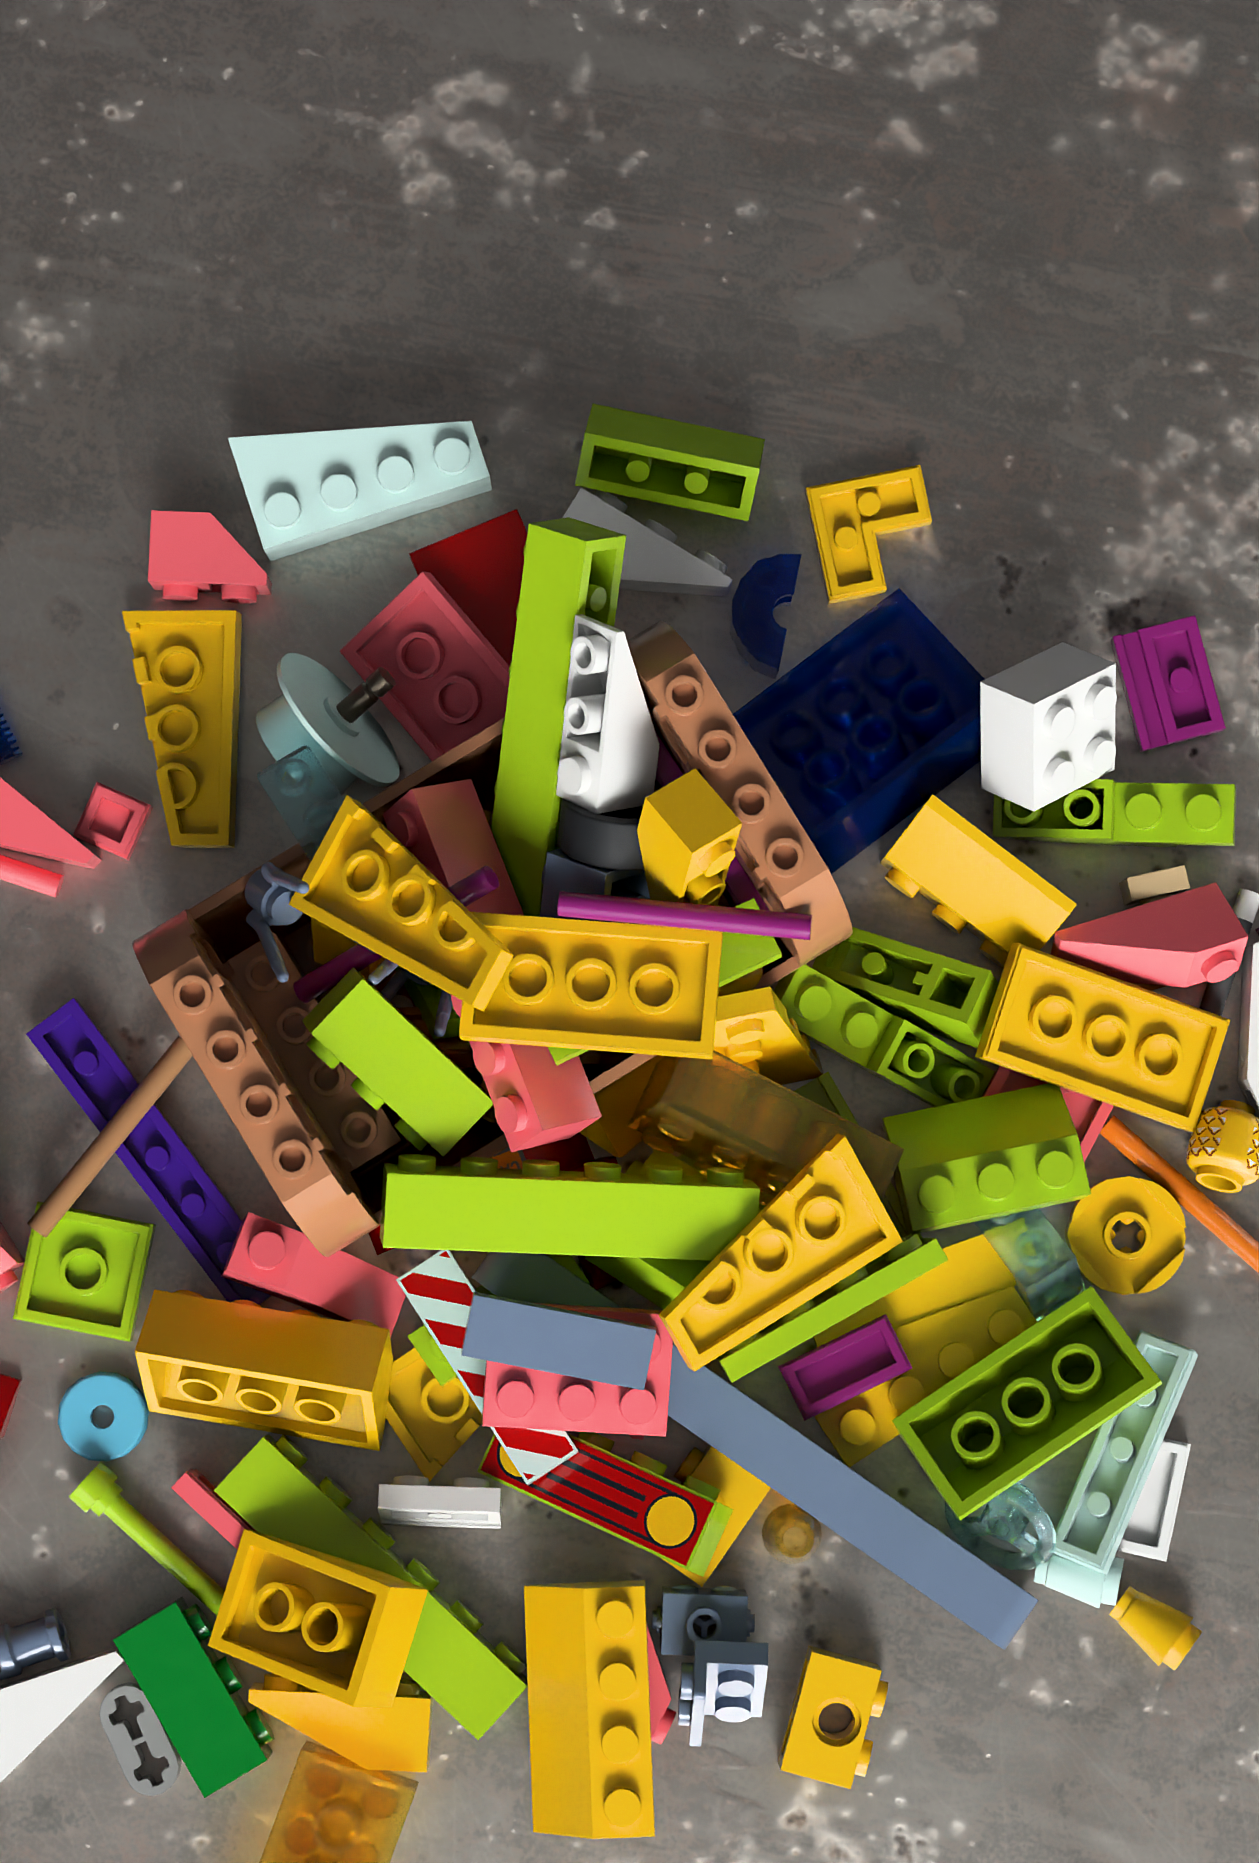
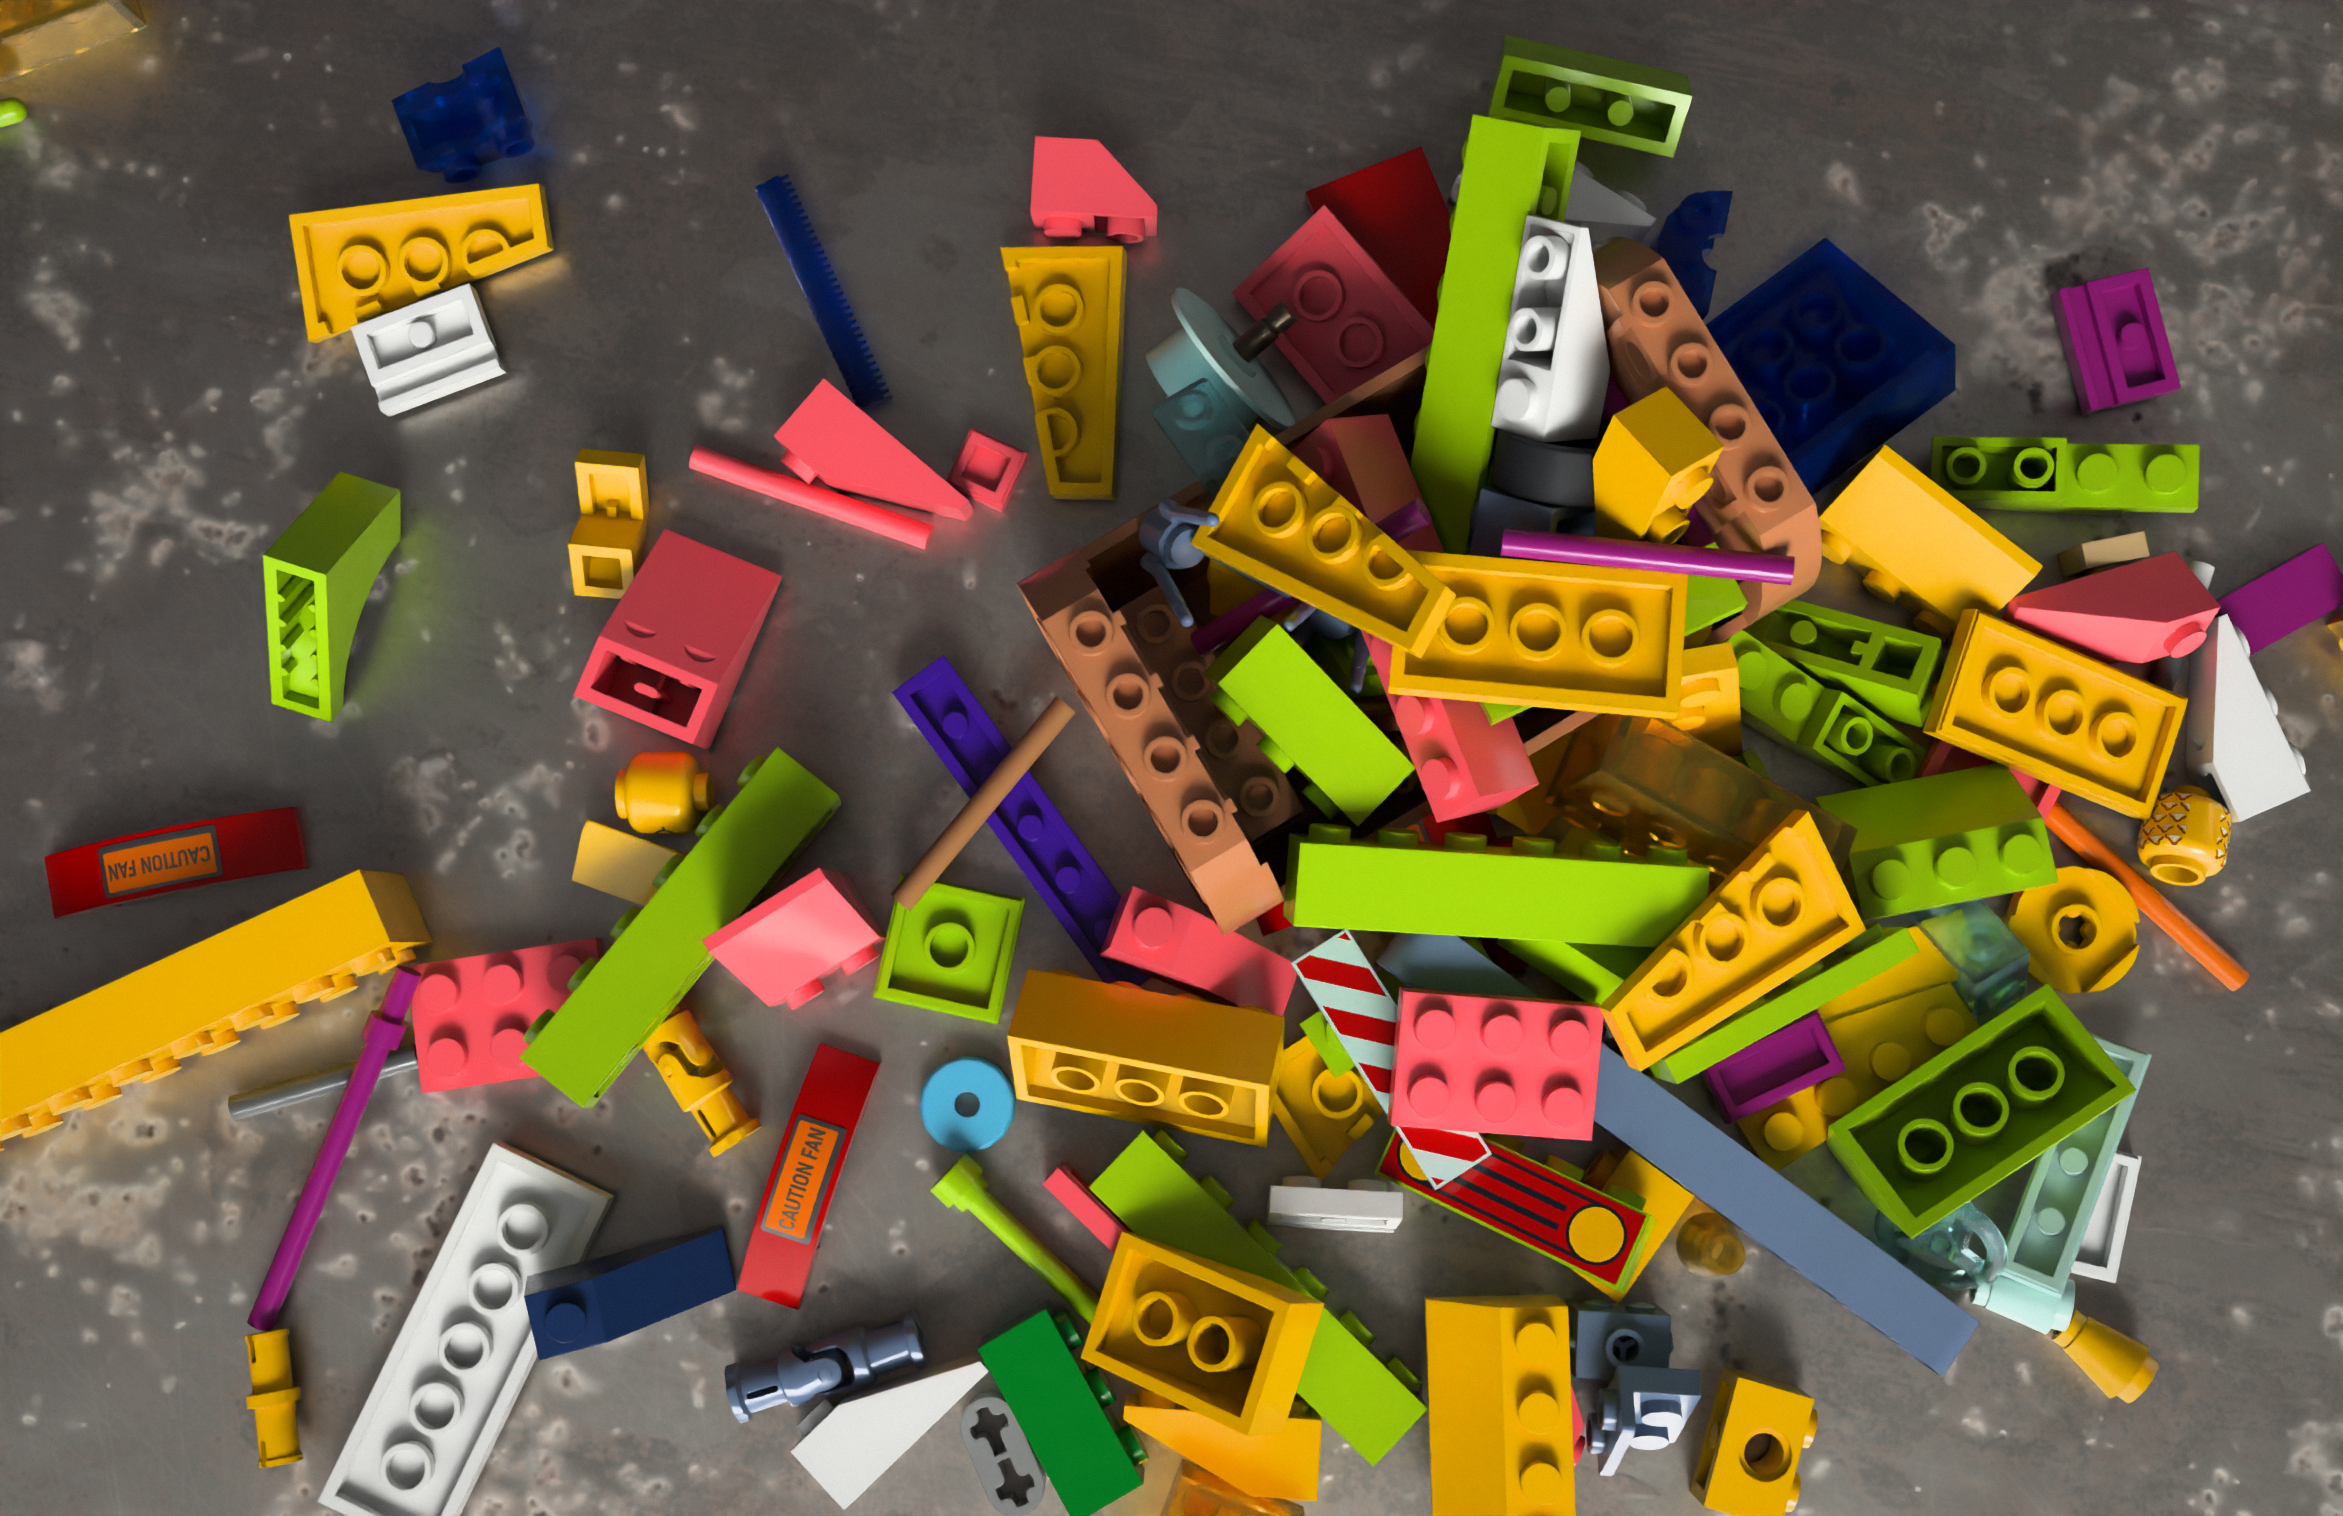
camera: 10 degrees right, 0 degrees up
light aqua wedge [228,421,492,561] -> none
sand blue tile [461,1292,656,1391] -> none
yellow tile [805,465,932,604] -> none
white brick [980,642,1117,812] -> none

